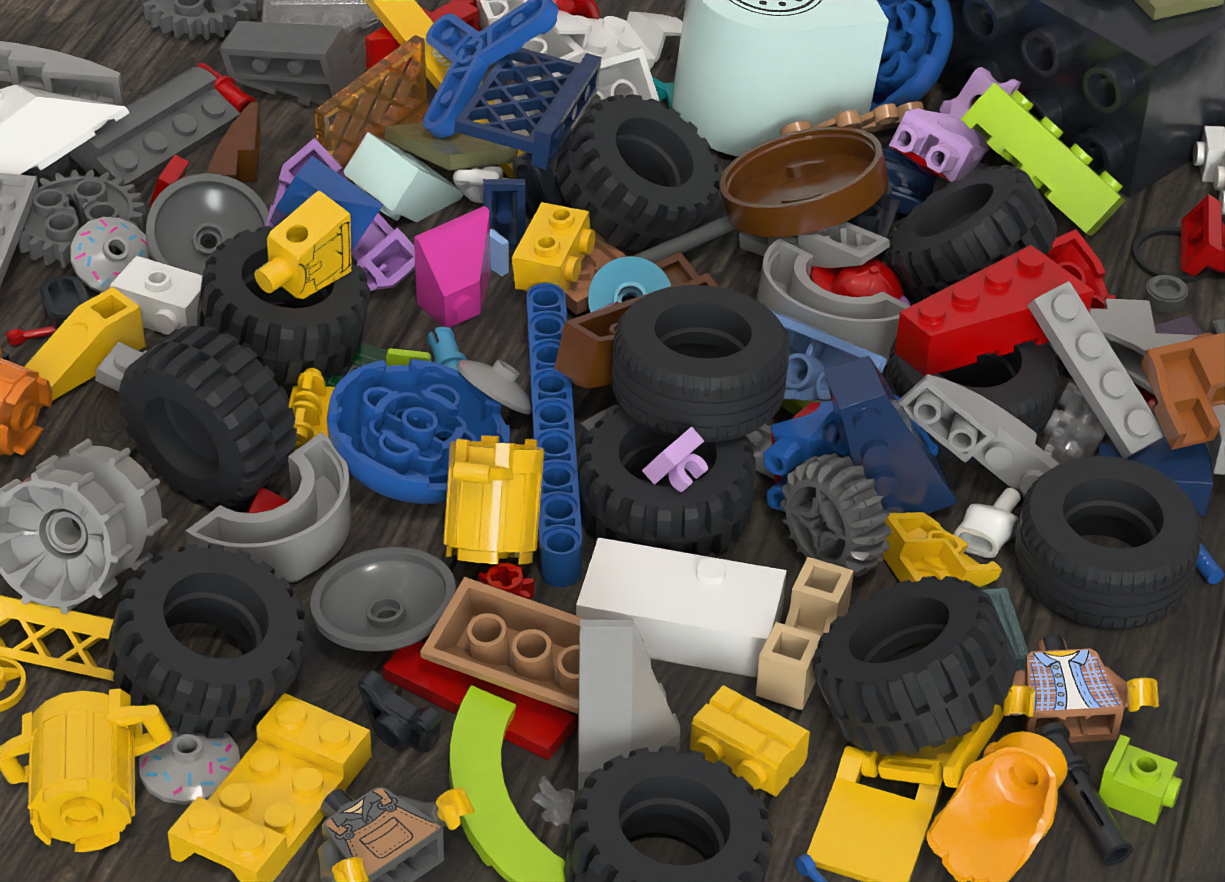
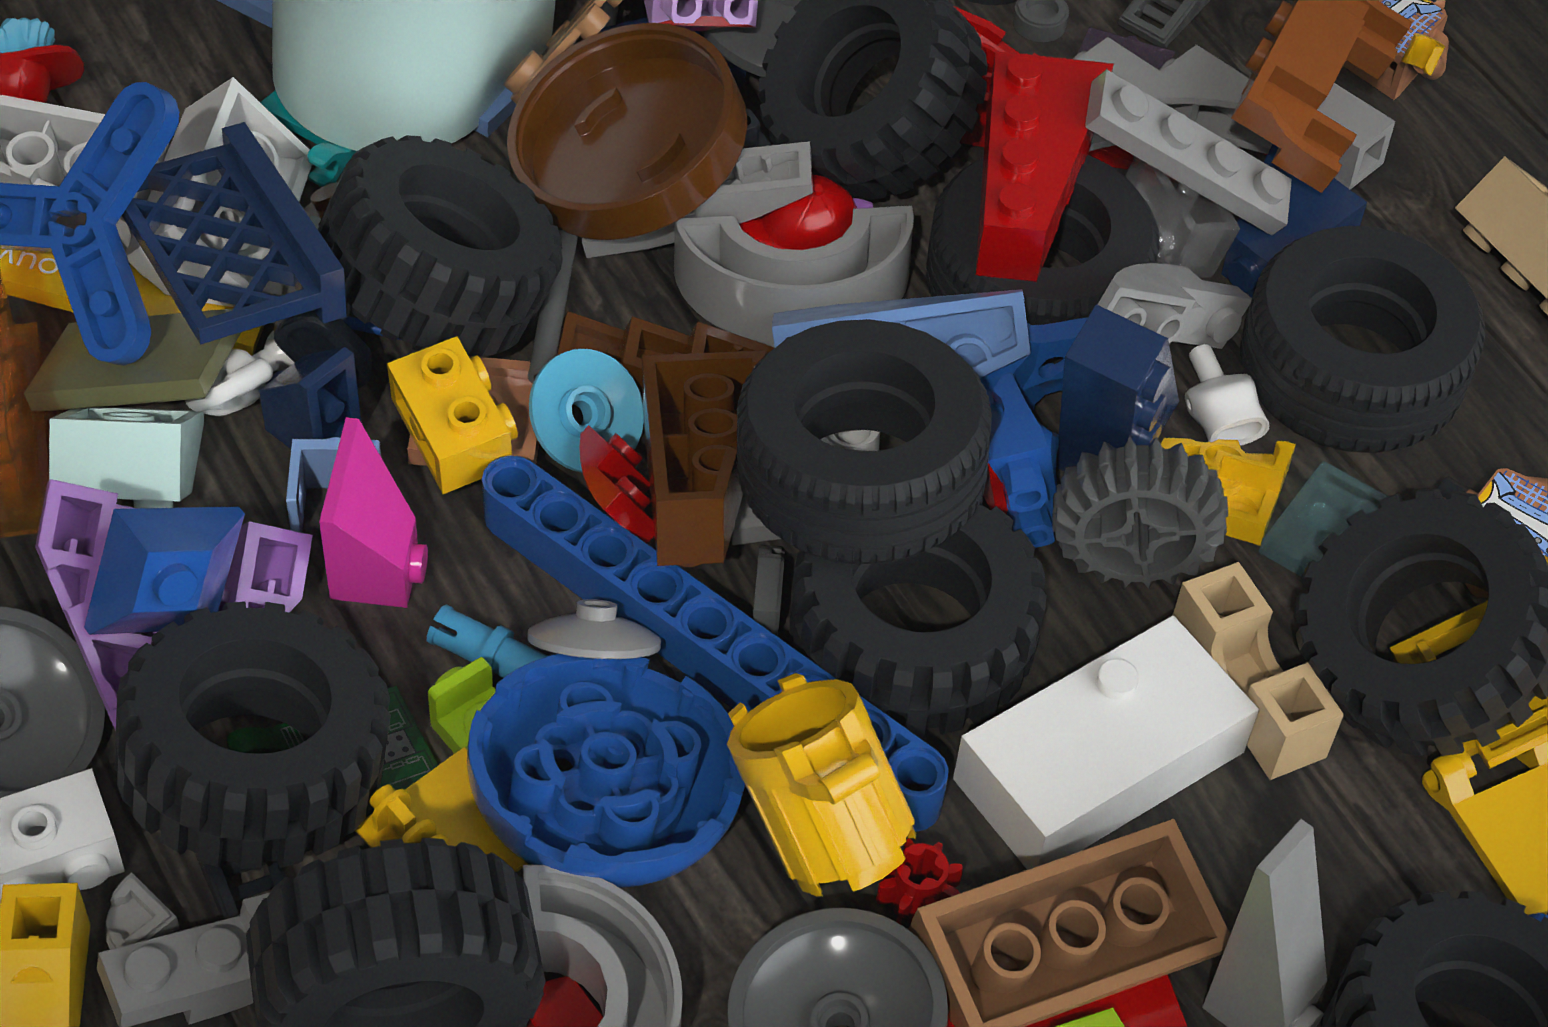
camera: 50 degrees left, 10 degrees up
yellow torso [254,191,351,299] -> none
white piece [553,10,683,69] -> none
lavender tile [642,427,708,492] -> none
yellow brick [690,685,810,797] -> none

